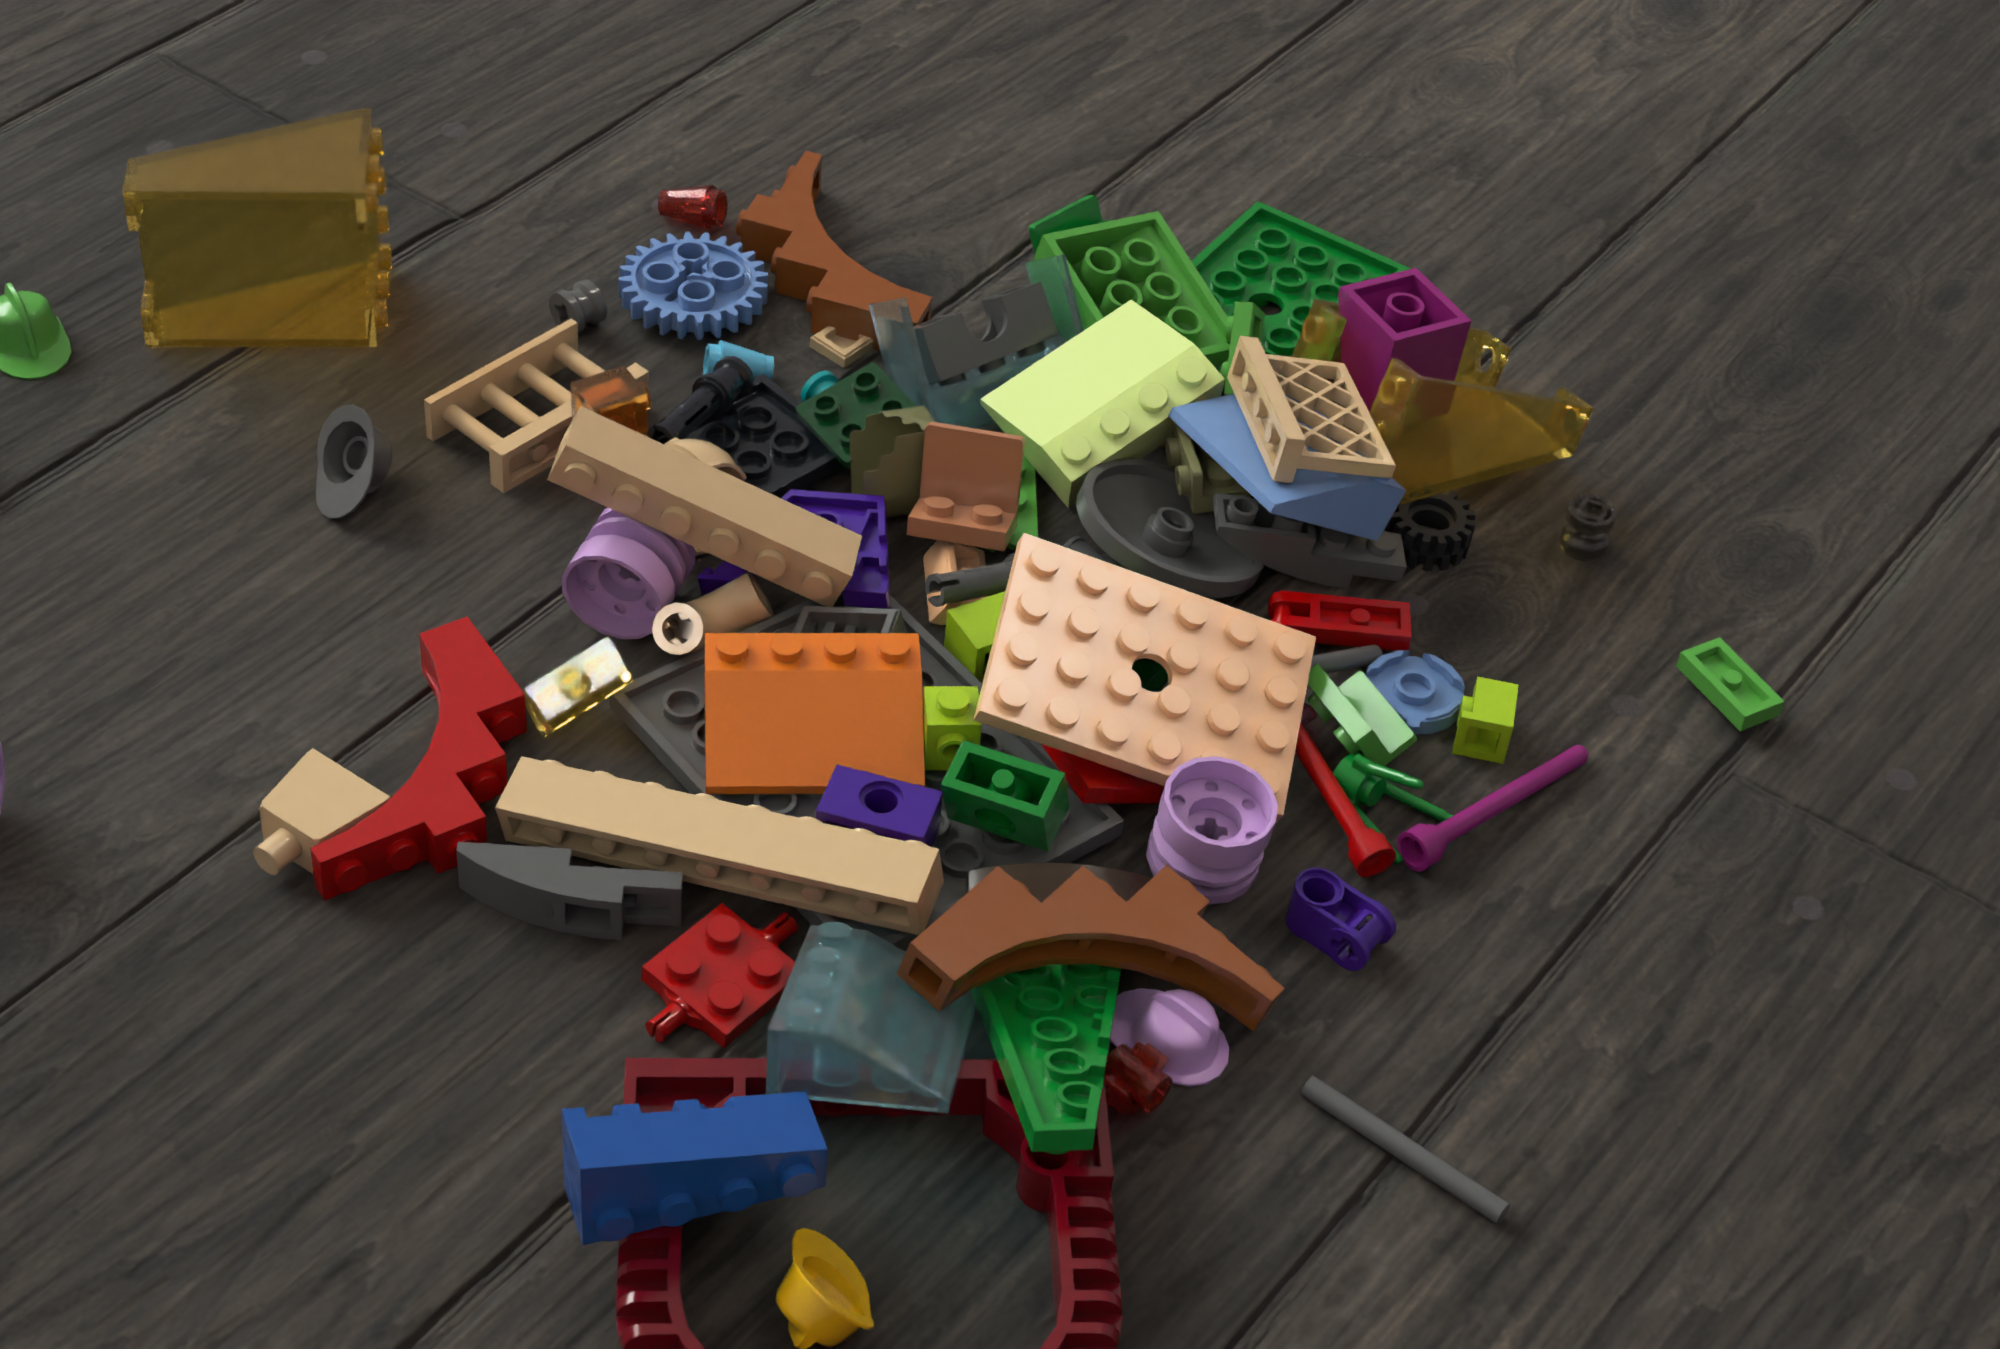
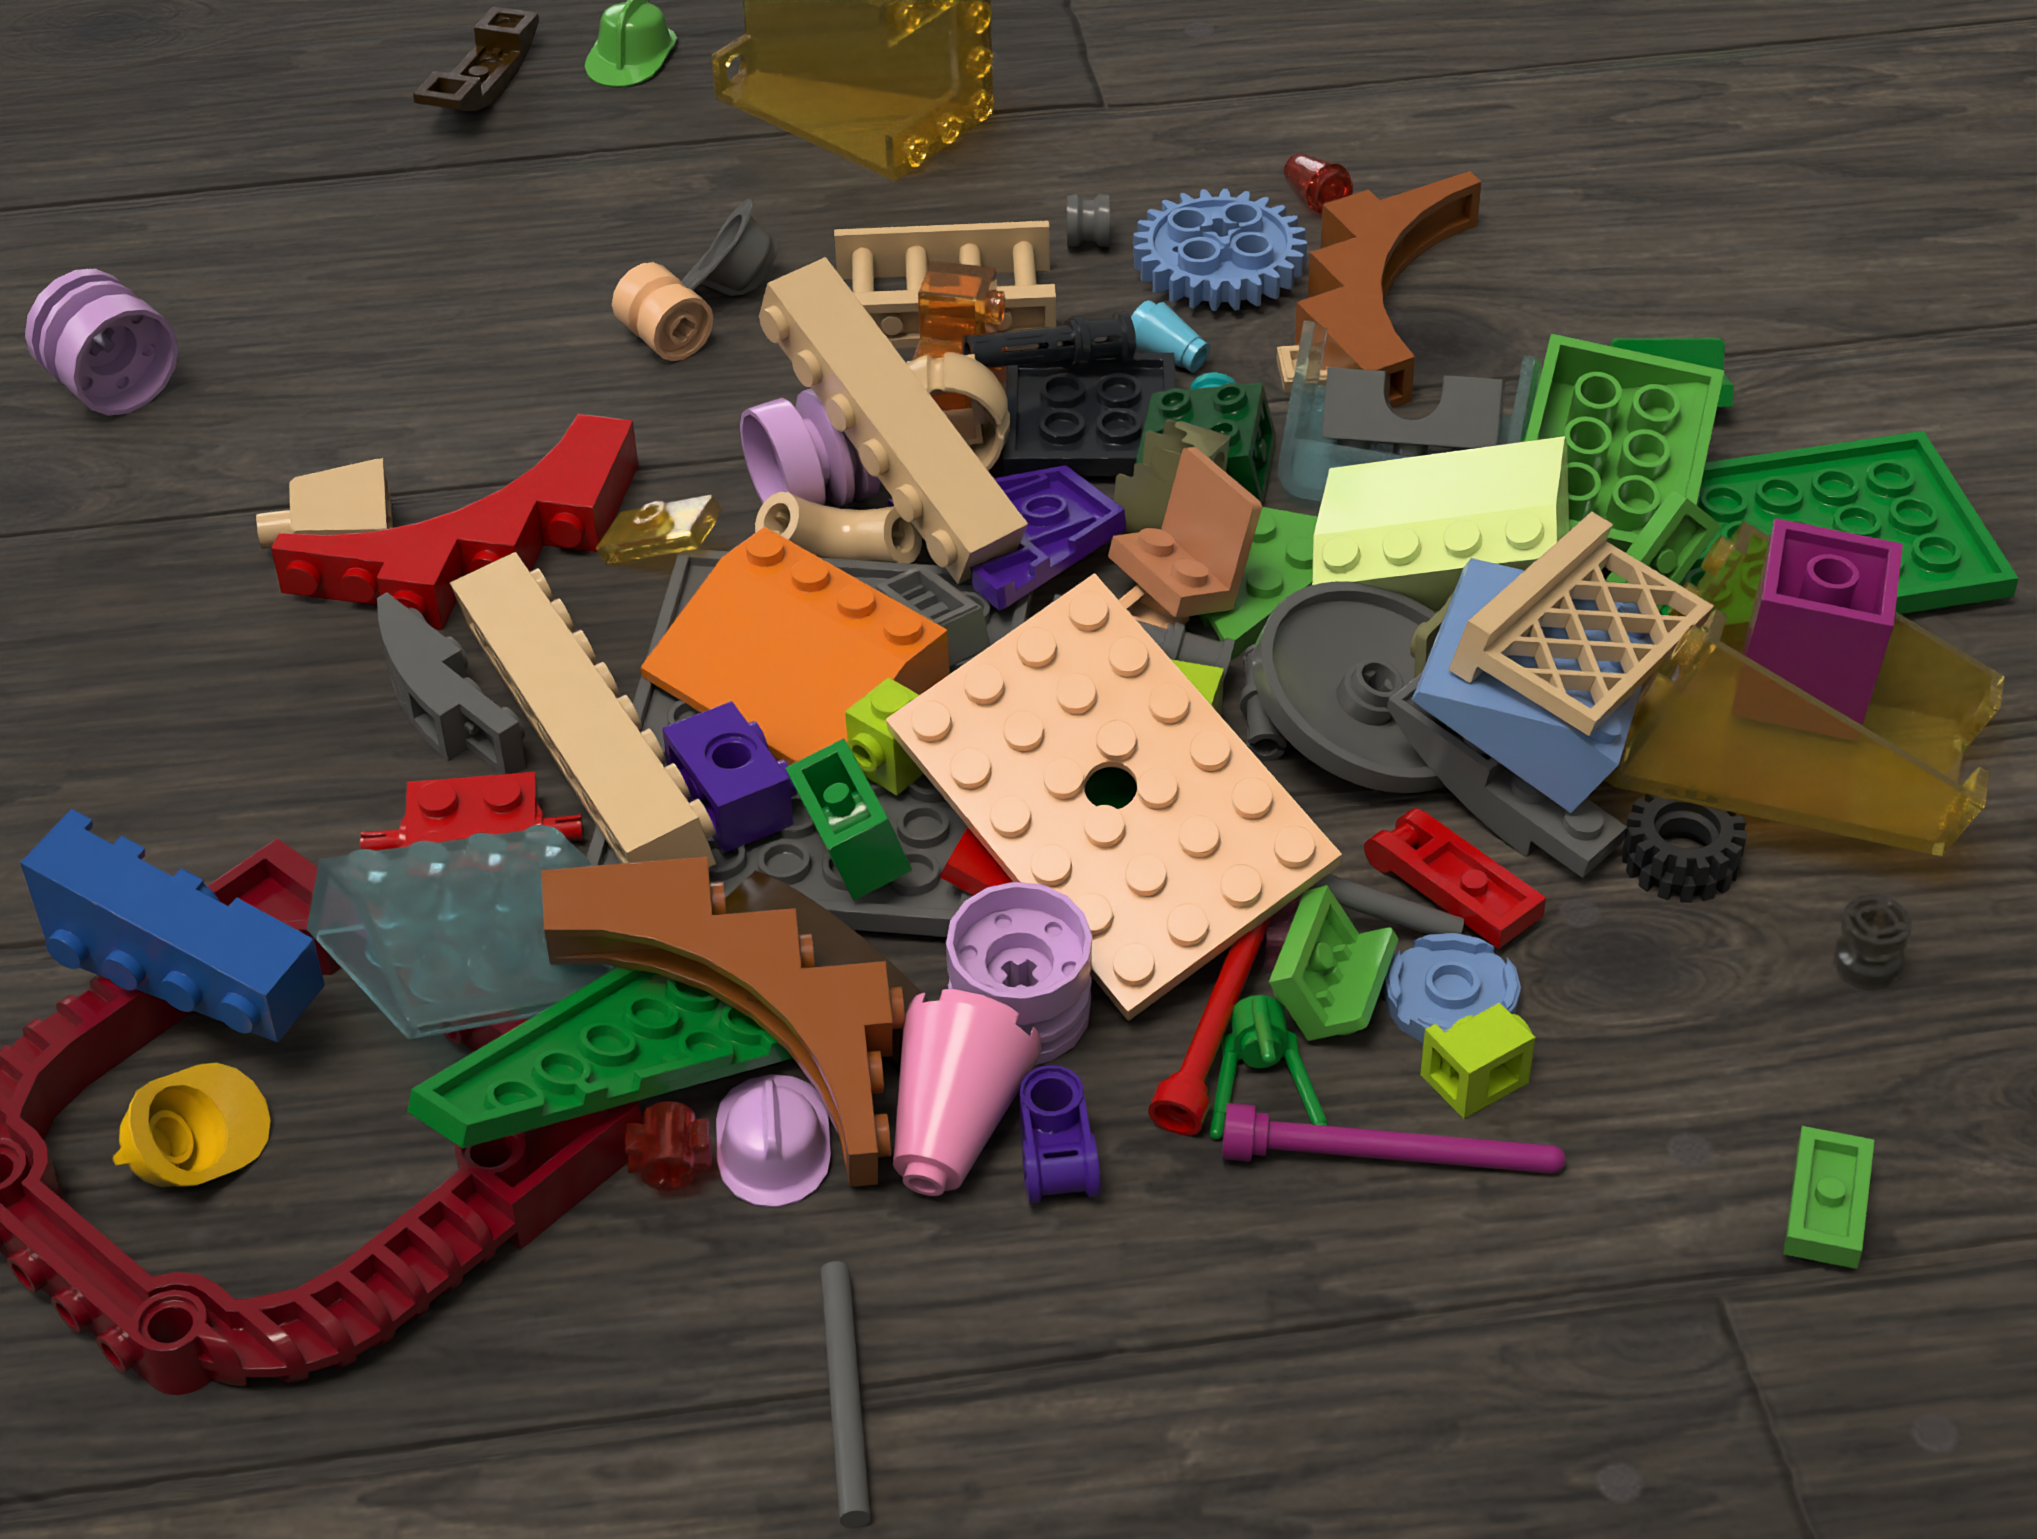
camera: 50 degrees right, 0 degrees up
none -> light nougat wheel [612,262,714,361]
none -> bright pink cone [893,989,1042,1196]

